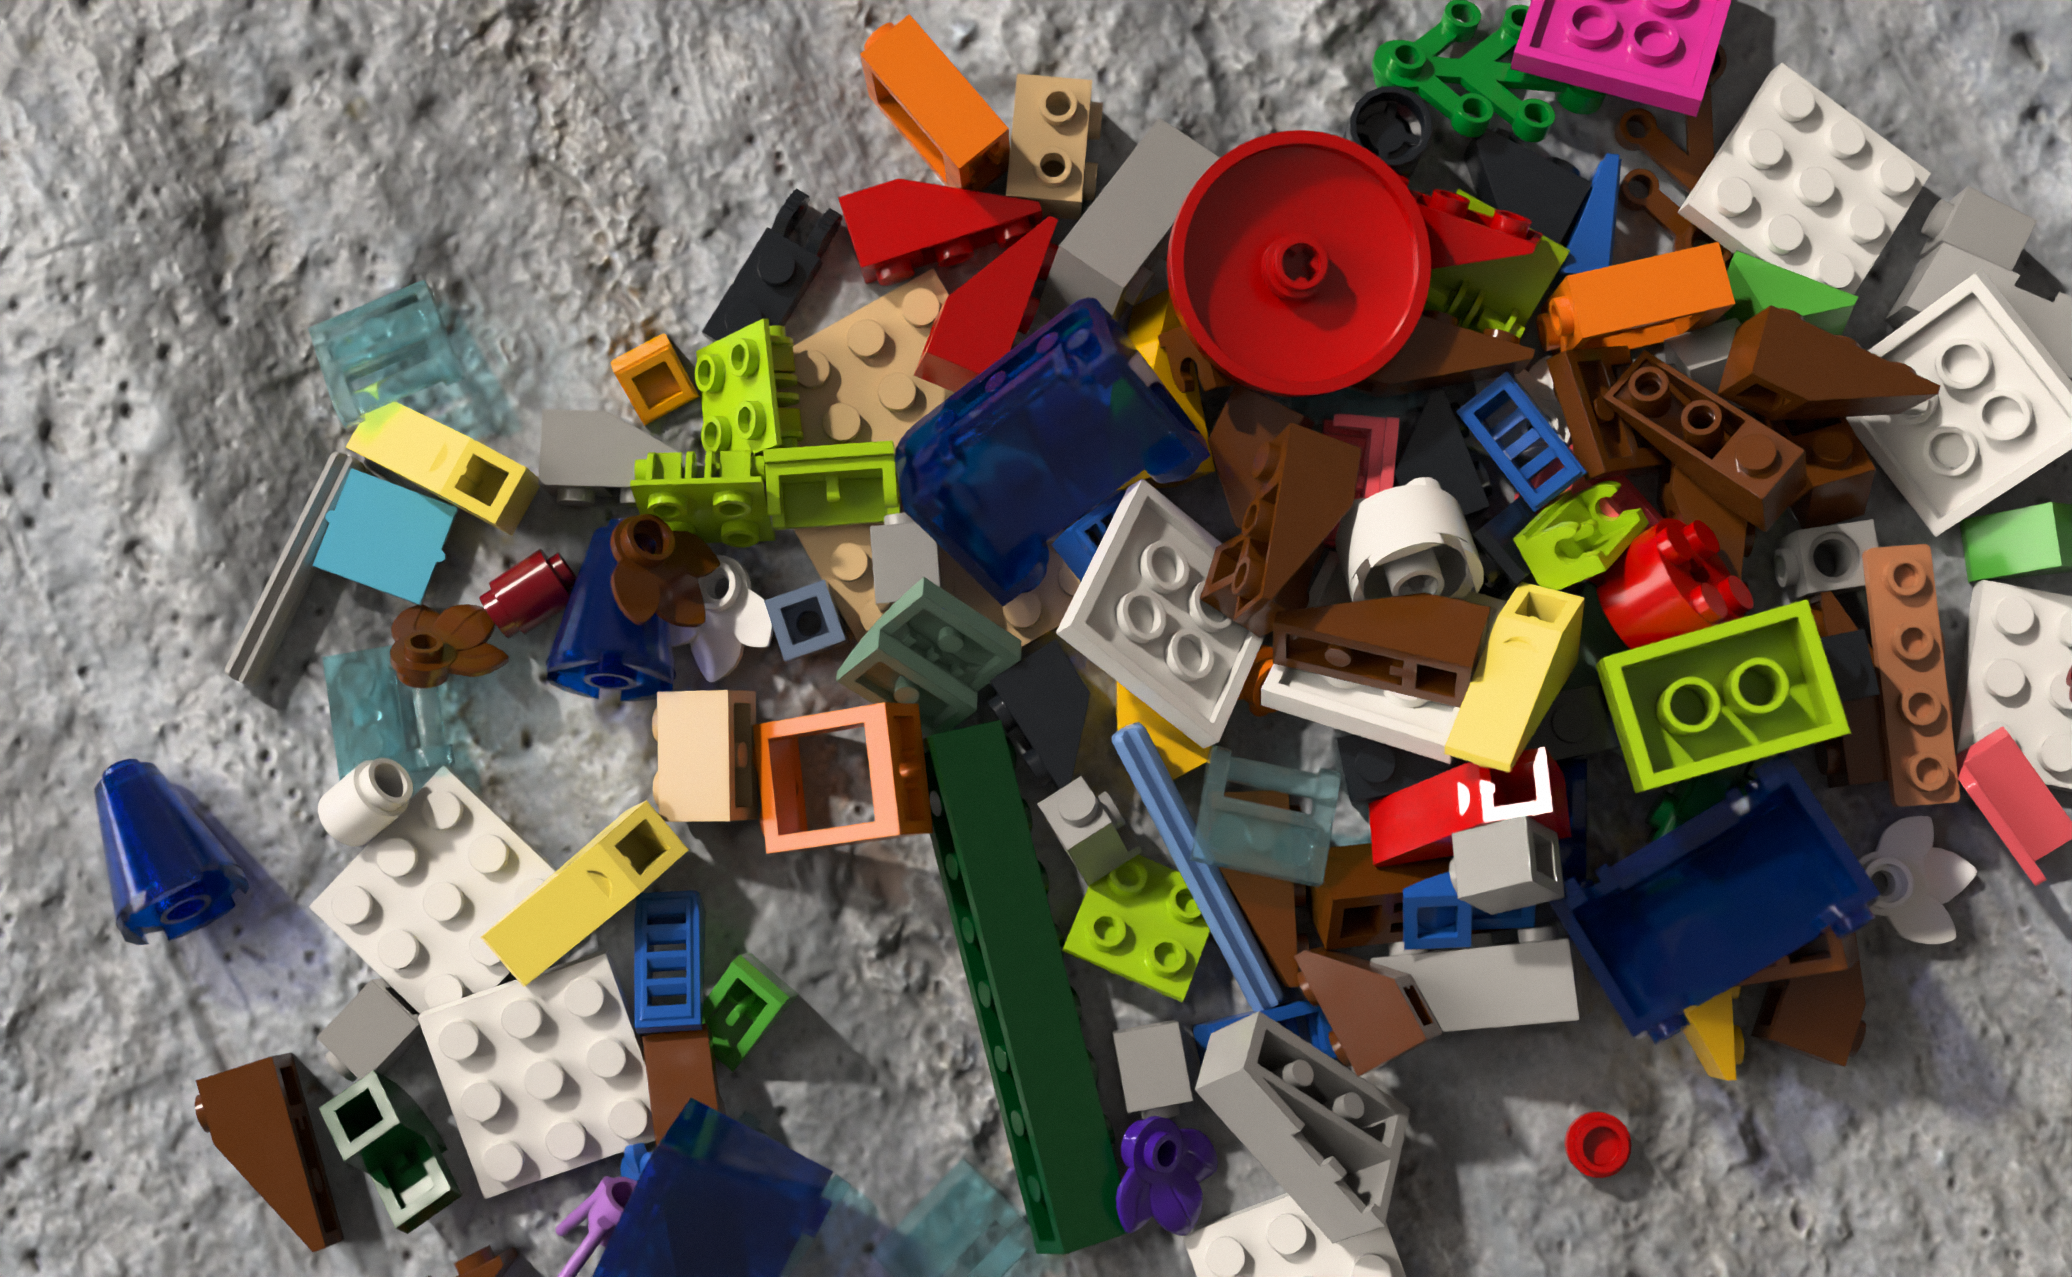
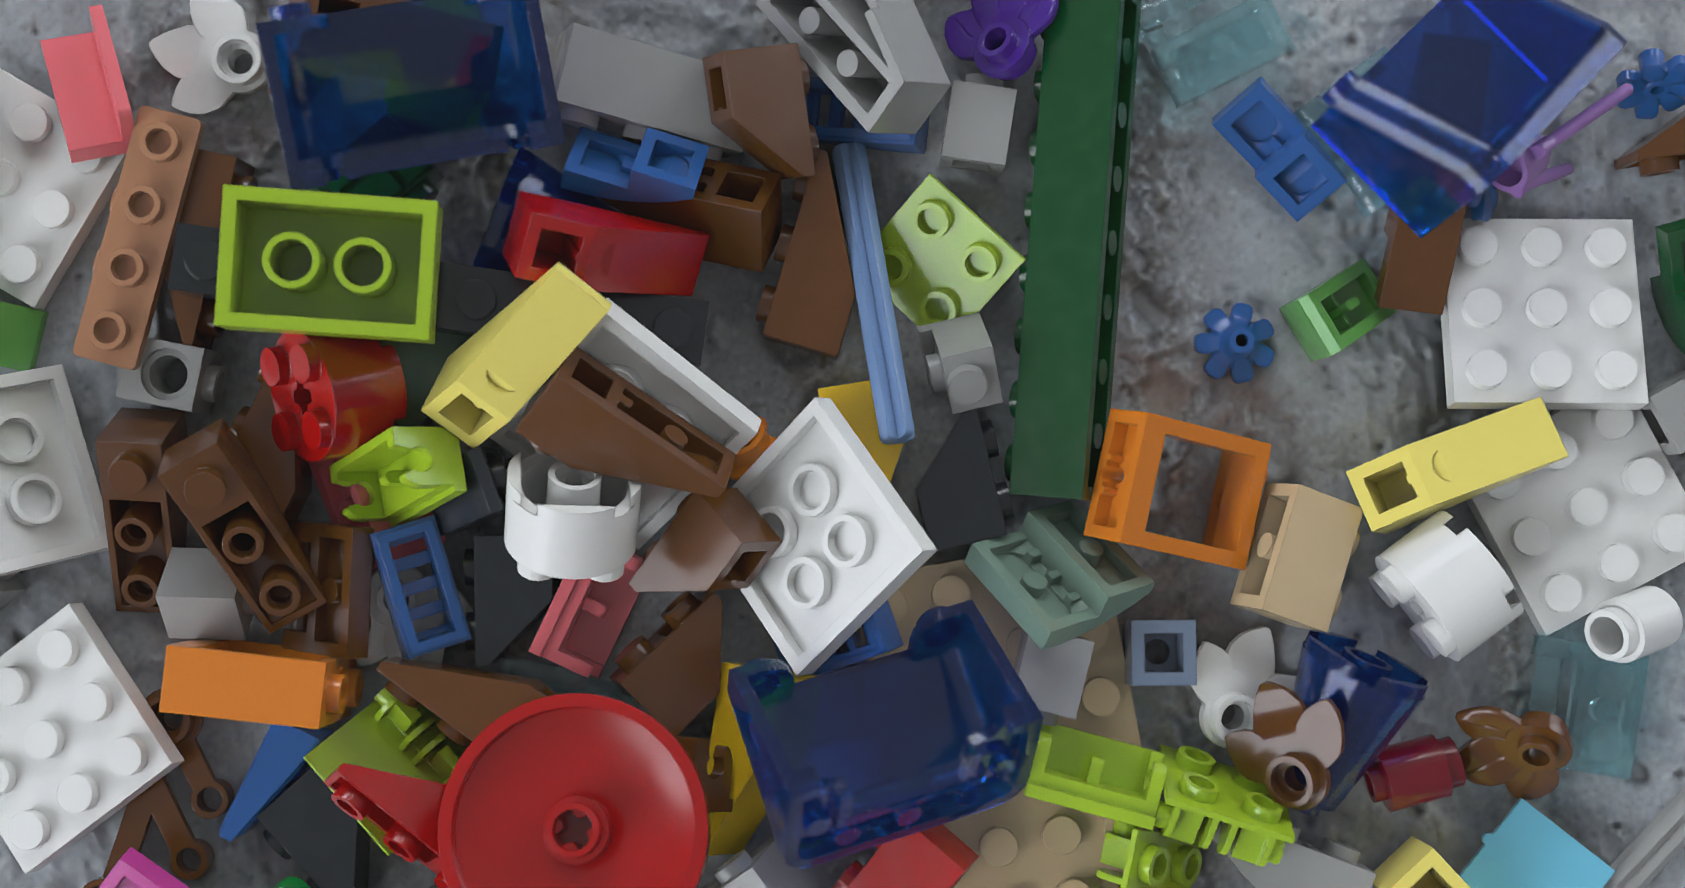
camera: 160 degrees left, 5 degrees up
blue slope [634,890,706,1033] -> none
clear light blue plate [1189,745,1341,887] -> none
reddish brown slope [1232,422,1362,624] -> none
brick [1449,815,1565,915] -> none
reddish brown slope [1717,305,1940,421] -> none
bright green slope [1724,250,1858,335] -> none
none -> blue plant [1193,303,1274,384]
none -> blue slope [1212,76,1347,222]
none -> white brick [1368,510,1524,661]

